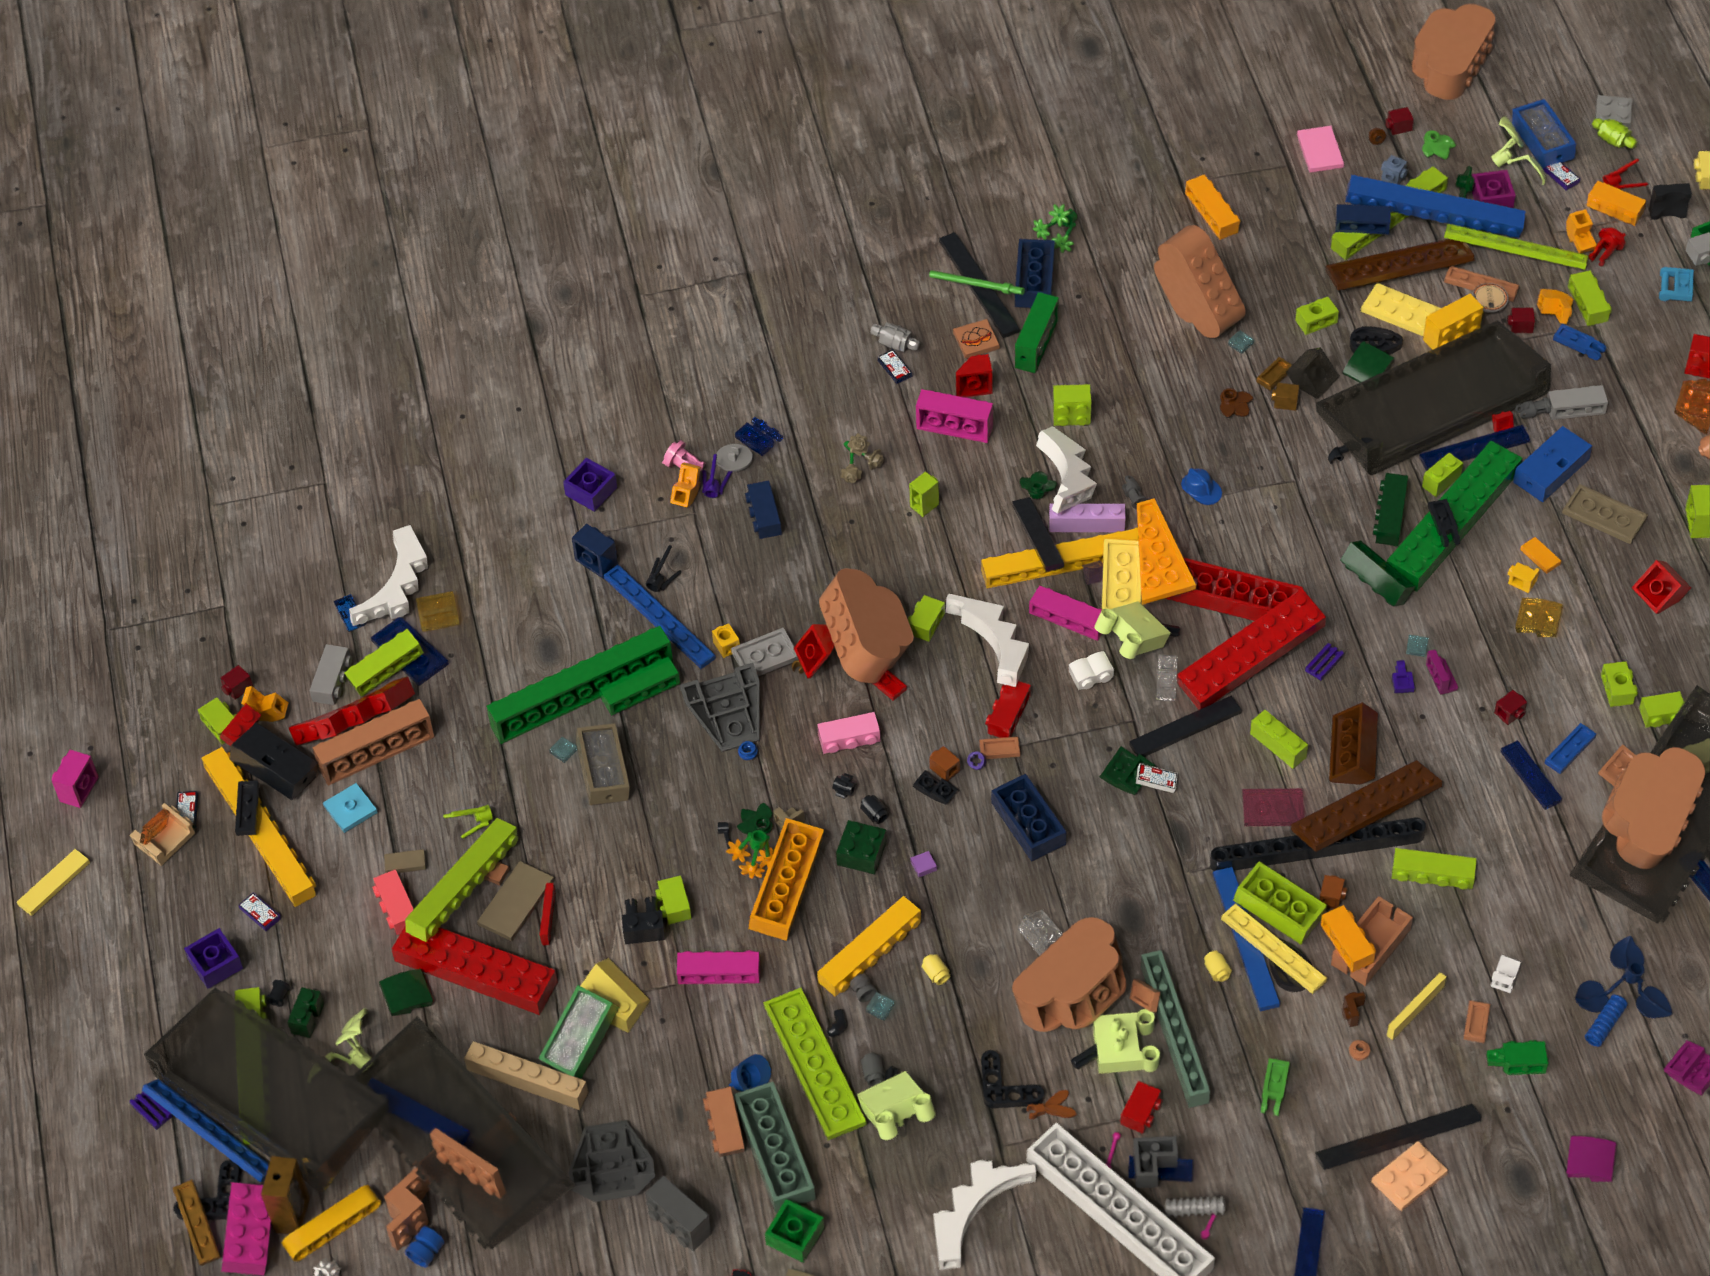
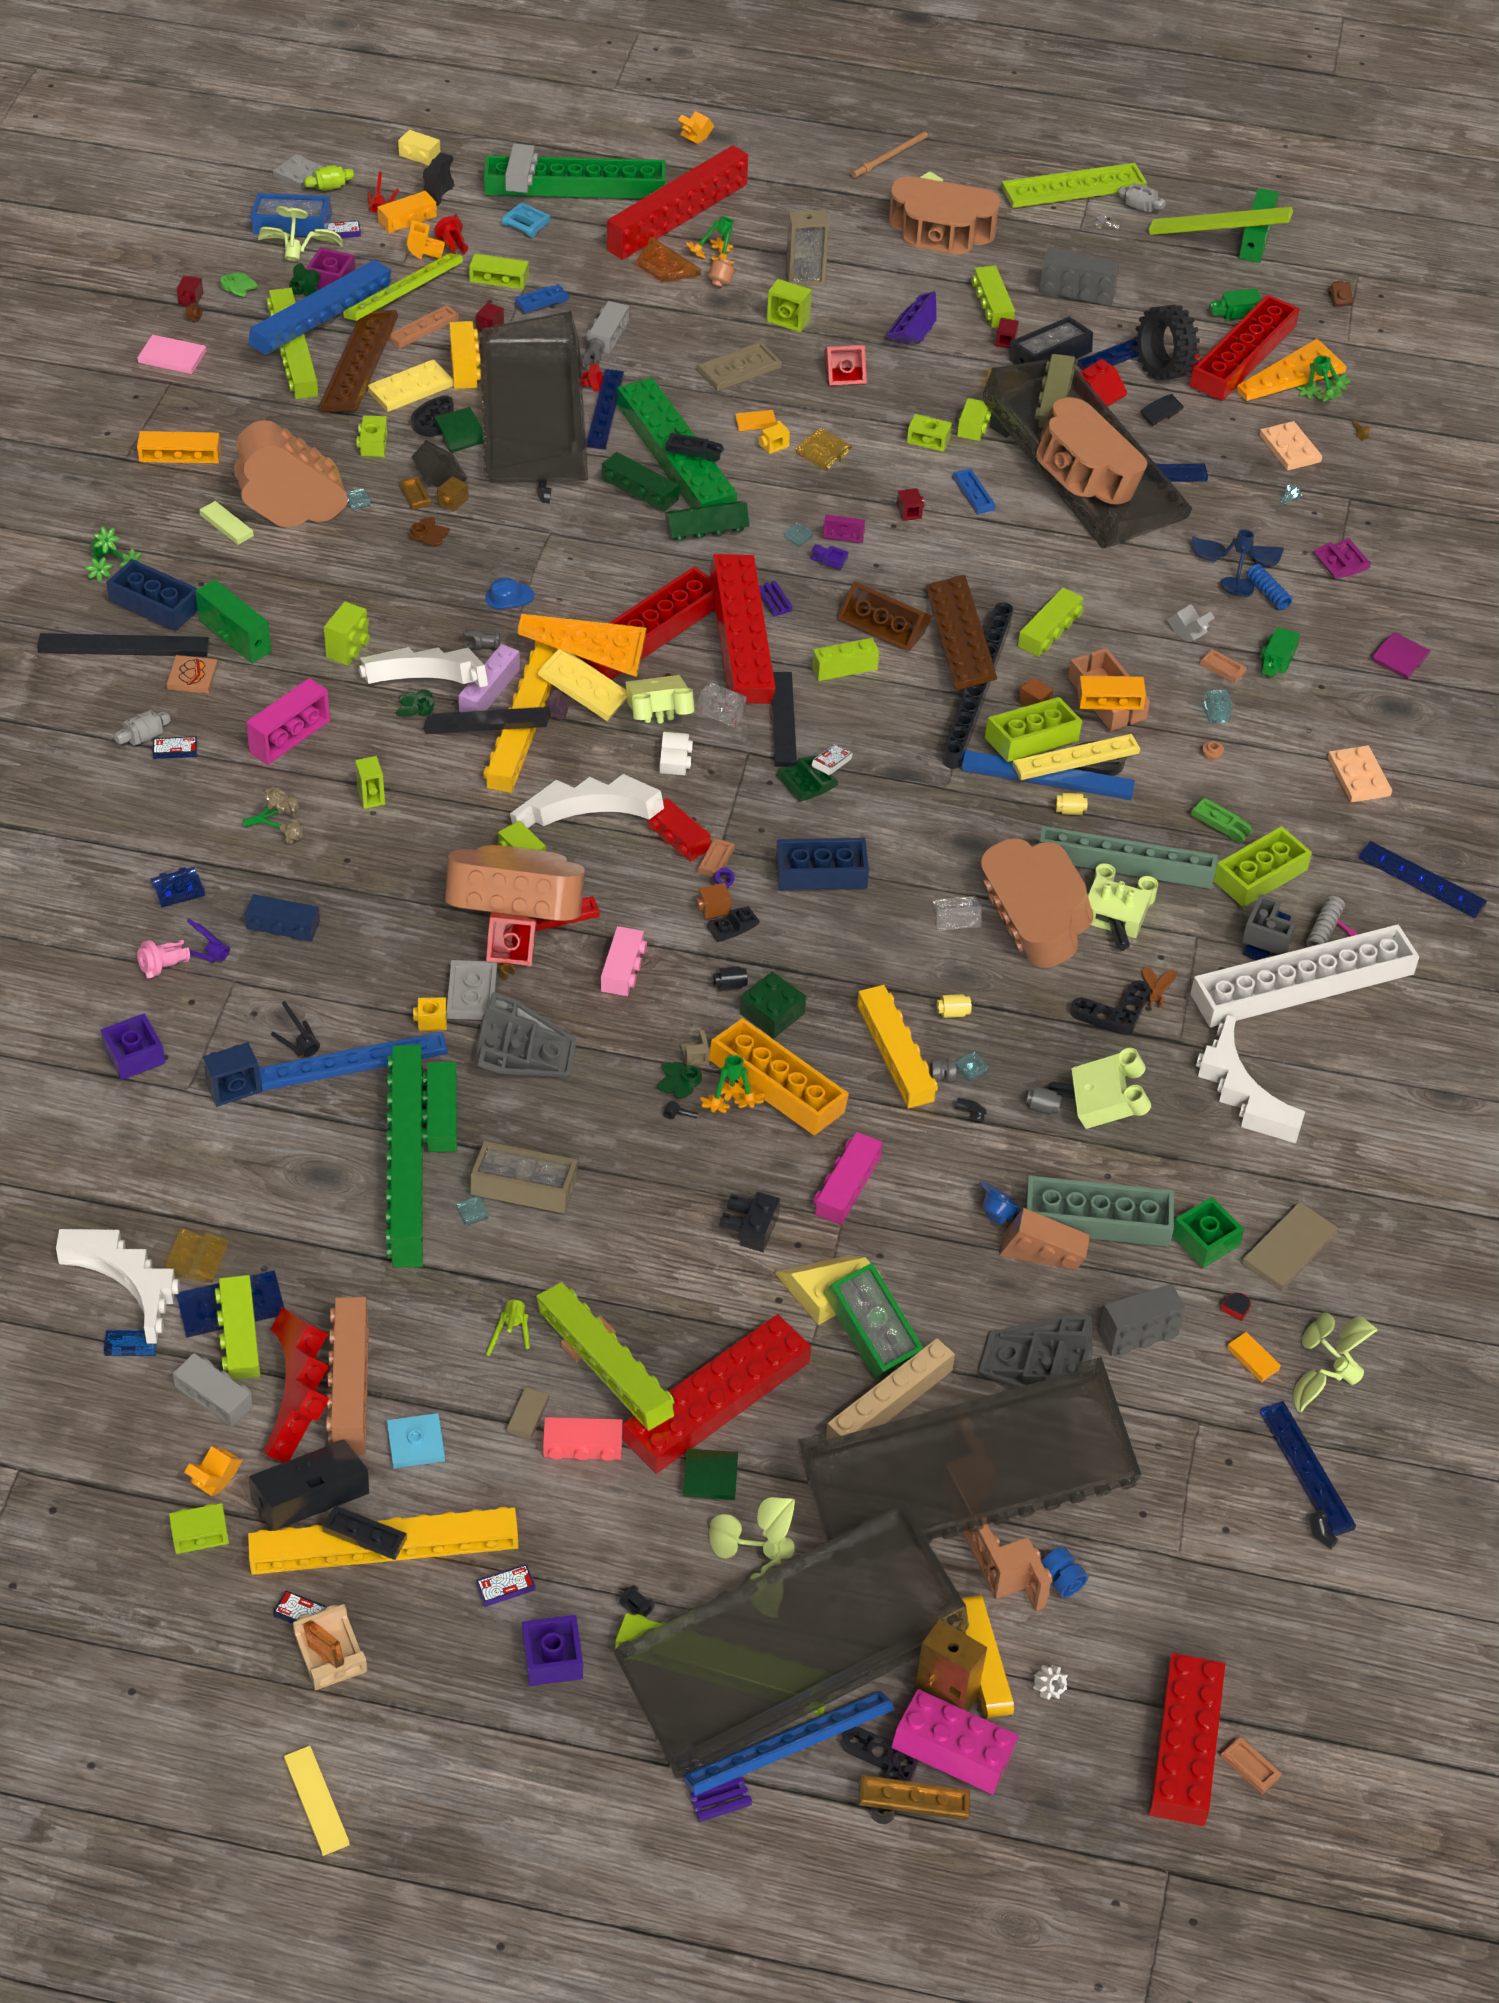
camera: 70 degrees left, 5 degrees down
dark pink brick [51,750,99,808] -> none
dark red brick [220,665,253,700] -> none
red brick [220,703,261,746] -> none
dark green brick [287,987,324,1038] -> none
clear blue tile [360,1078,471,1145] -> none
nougat plate [430,1128,506,1199] -> none
dark tan tile [477,861,554,941] -> none
red tile [540,883,556,945] -> none
lime brick [655,875,692,925] -> none
light orange brick [670,462,701,508] -> none
light grey piece [716,444,753,472] -> none
blue plate [738,741,758,760] -> none
lime plate [763,988,866,1140] -> none
black gear [832,773,856,799] -> none
medium lavender tile [910,851,937,877] -> none
bright green bar [929,270,1025,295] -> none
red slope [955,354,992,397] -> none
dark pink brick [1029,585,1102,641] -> none
dark pink hinge [1105,1132,1121,1169] -> none
red brick [1120,1081,1163,1134] -> none
nougat tile [1130,979,1160,1012] -> none
clear pink tile [1242,789,1304,826] -> none
black tile [1315,1104,1481,1170] -> none
dark blue brick [1335,204,1391,234] -> none
reddish brown bracket [1342,992,1365,1027] -> none
sand blue brick [1381,155,1408,184] -> none
light yellow tile [1387,973,1446,1040] -> none
nougat brick [1412,4,1495,100] -> none
lime brick [1422,453,1463,497] -> none
tan piece [1472,283,1508,312] -> none
clear blue tile [1500,740,1562,810] -> none
blue brick [1513,426,1592,503] -> none
light orange brick [1536,289,1573,324] -> none
nougat bracket [1598,744,1642,786] -> none
none -> yellowish green tile [200,501,254,545]
none -> clear light blue brick [1203,689,1233,724]
none -> lime brick [1213,826,1312,908]

